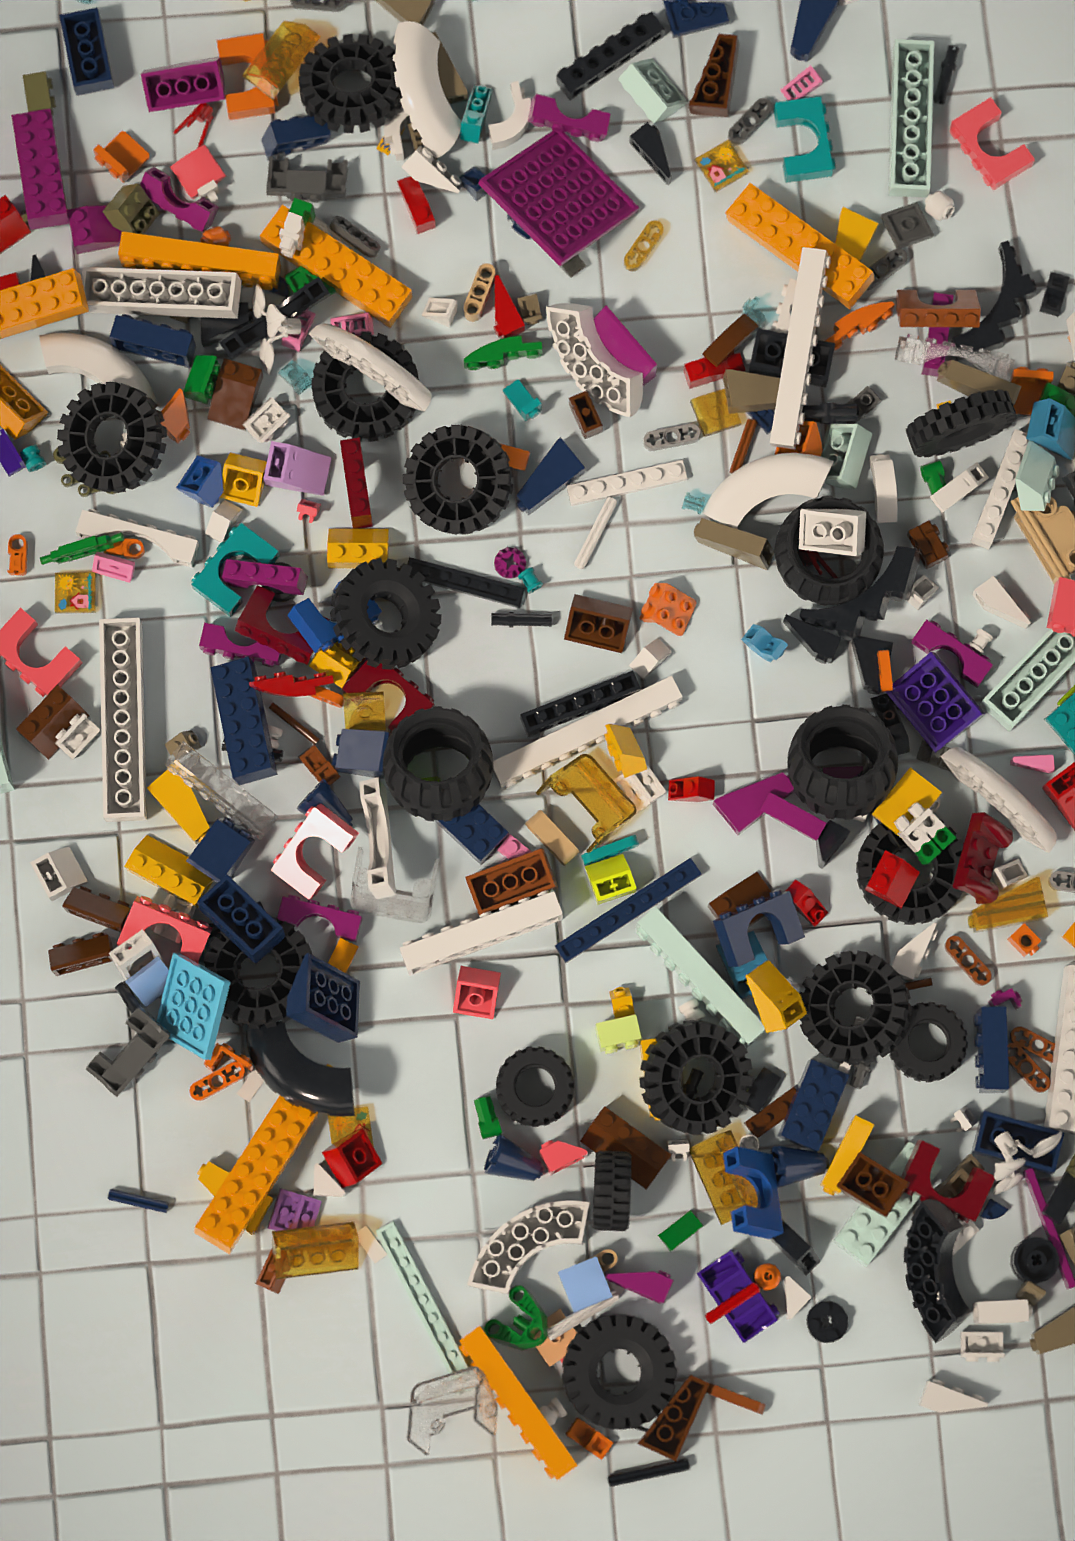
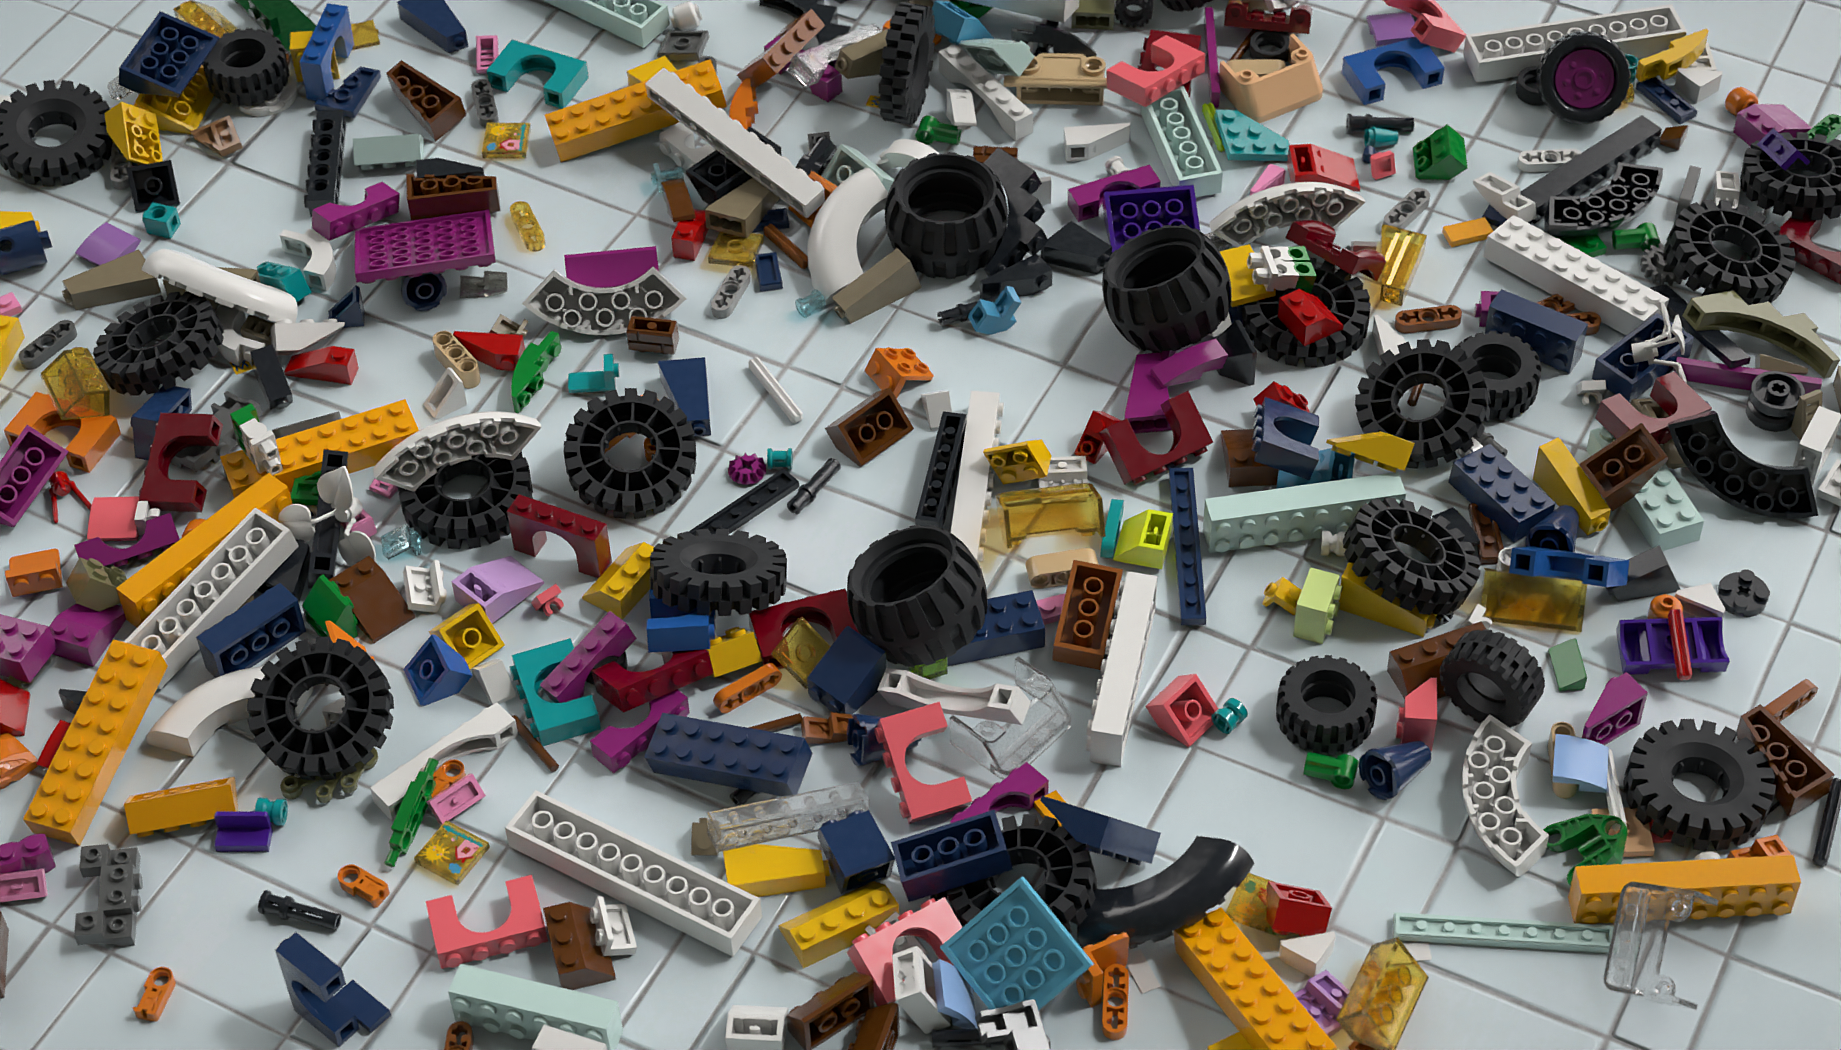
camera: 55 degrees left, 30 degrees down
red slope [249,671,334,697] -> none
white plate [567,460,687,506] -> none
white slope [799,509,866,556] -> none
orange piece [877,650,893,692] -> none
orange brick [1007,923,1041,957] -> none
none -> dark red arch [139,413,223,513]
none -> black slope [250,344,293,410]
none -> reddish brown wedge [406,174,501,221]
none -> reddish brown bar [512,715,559,772]
none -> dark blue tile [754,252,783,292]
none -> black pin [937,294,1000,326]
none -> dark red arch [1099,391,1214,485]
none -> teal wheel [1211,698,1248,734]

